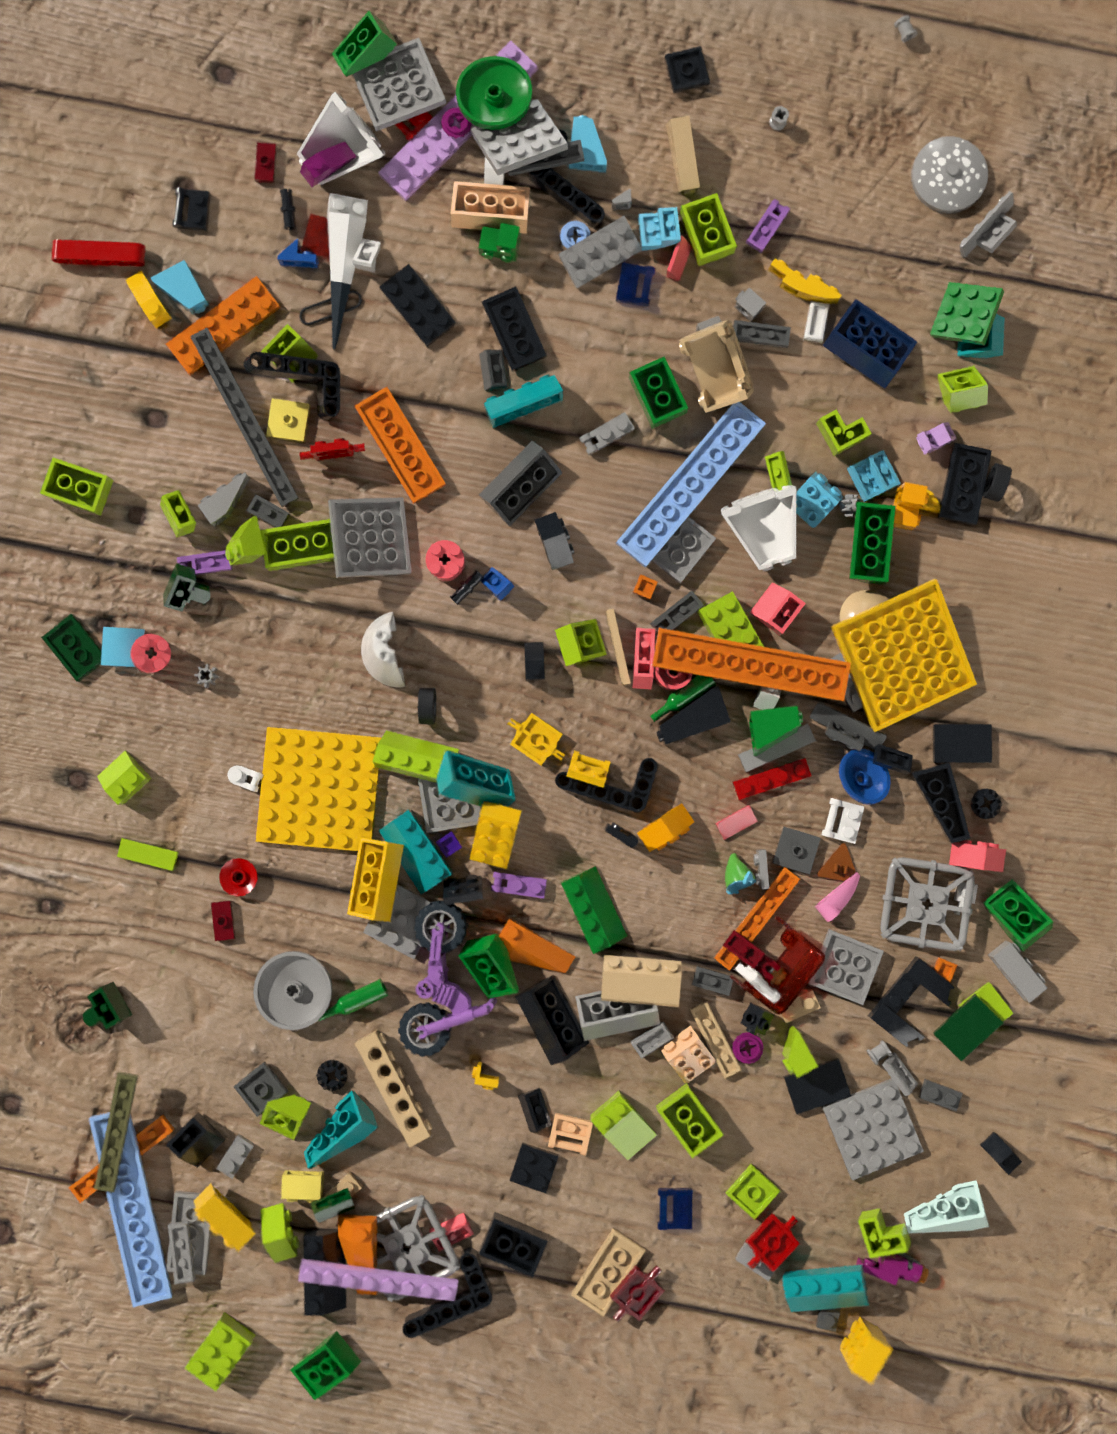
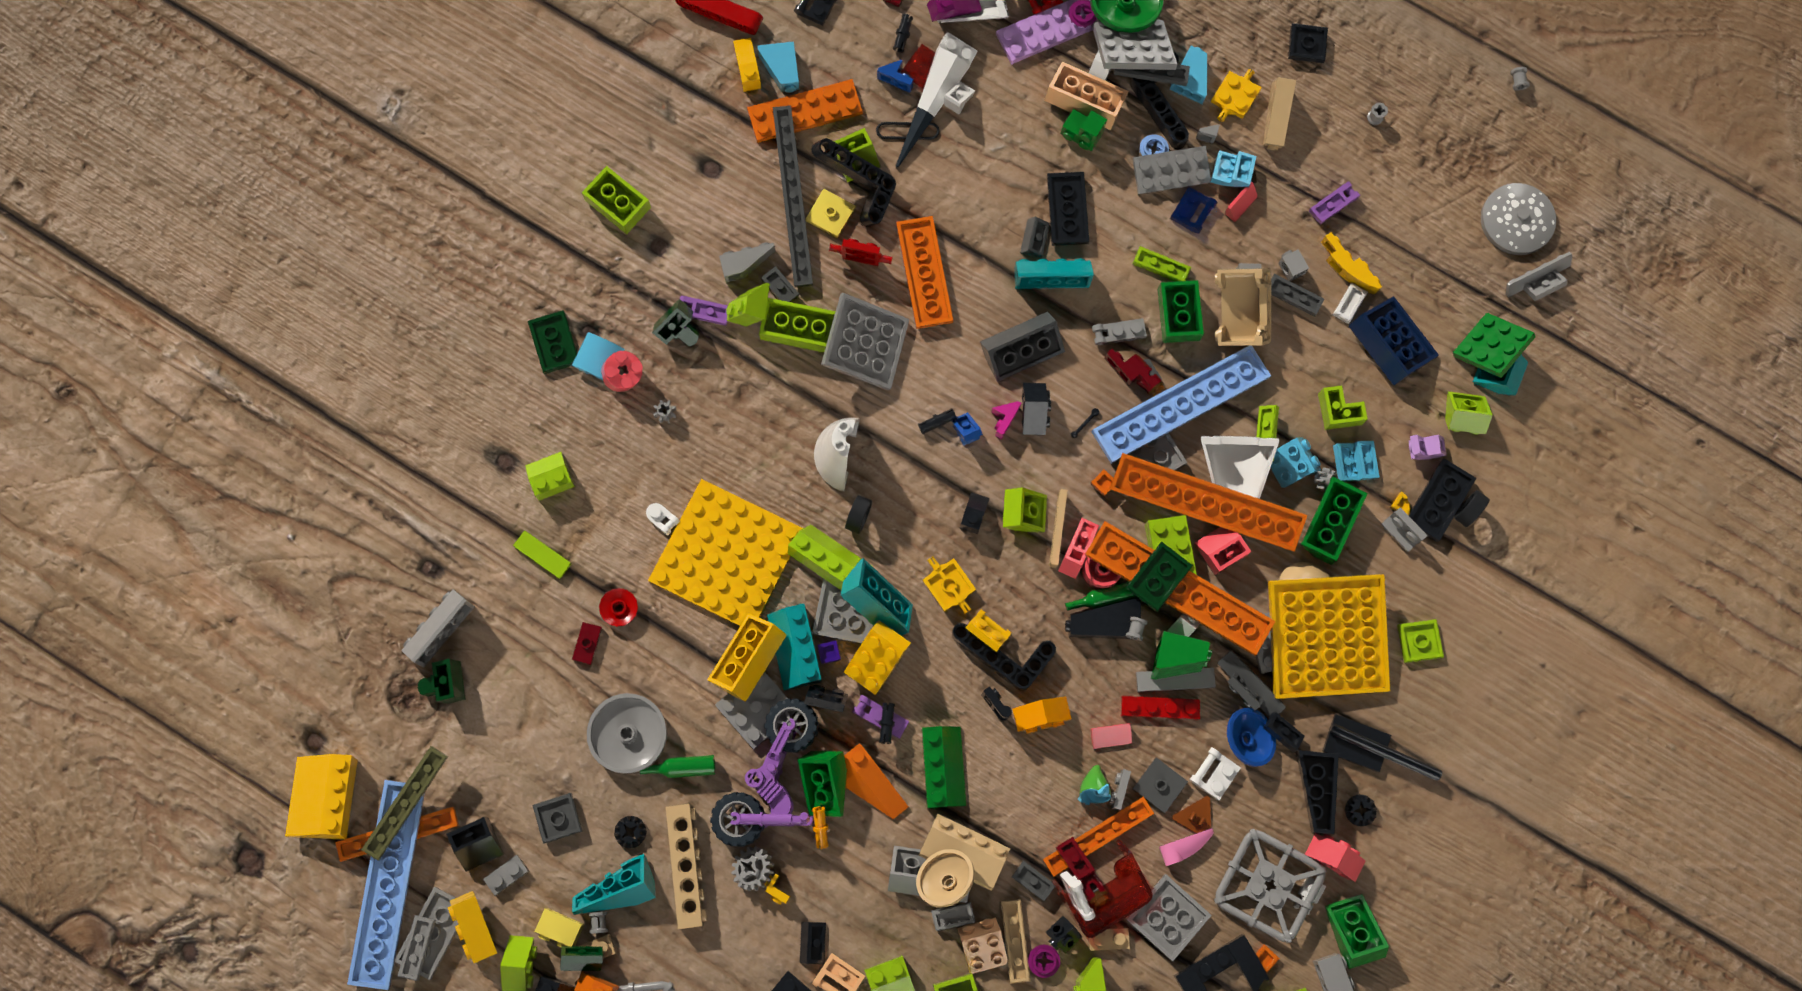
camera: 20 degrees right, 10 degrees down
lime brick [160,490,196,538] -> none
lime slope [260,1095,311,1140] -> none
black plate [379,264,456,348] -> none
coral brick [426,540,465,581] -> none
black slope [515,975,589,1065] -> none
dark grey plate [650,591,704,631] -> none
lime brick [679,193,737,266] -> none
light orange brick [893,482,929,530] -> none
none -> yellow slope [285,754,358,839]
none -> light grey slope [401,590,475,667]
none -> light grey bush [589,911,608,934]
none -> light grey gear [731,846,774,891]
none -> light orange pin [812,806,829,849]
none -> black pin [879,703,895,744]
none -> tan dish [916,849,975,908]
none -> dark pink slope [991,401,1021,440]
none -> black hinge [1071,408,1099,438]
none -> dark red plate [1104,349,1166,397]
none -> orange plate [1110,453,1308,552]
none -> light grey bush [1125,617,1148,641]
none -> dark green tile [1126,541,1193,612]
none -> lime tile [1132,246,1191,282]
none -> yellow plate [1211,69,1262,122]
none -> black axle [1330,724,1442,781]
none -> light grey bracket [1381,507,1428,552]
none -> lime tile [1397,619,1444,663]

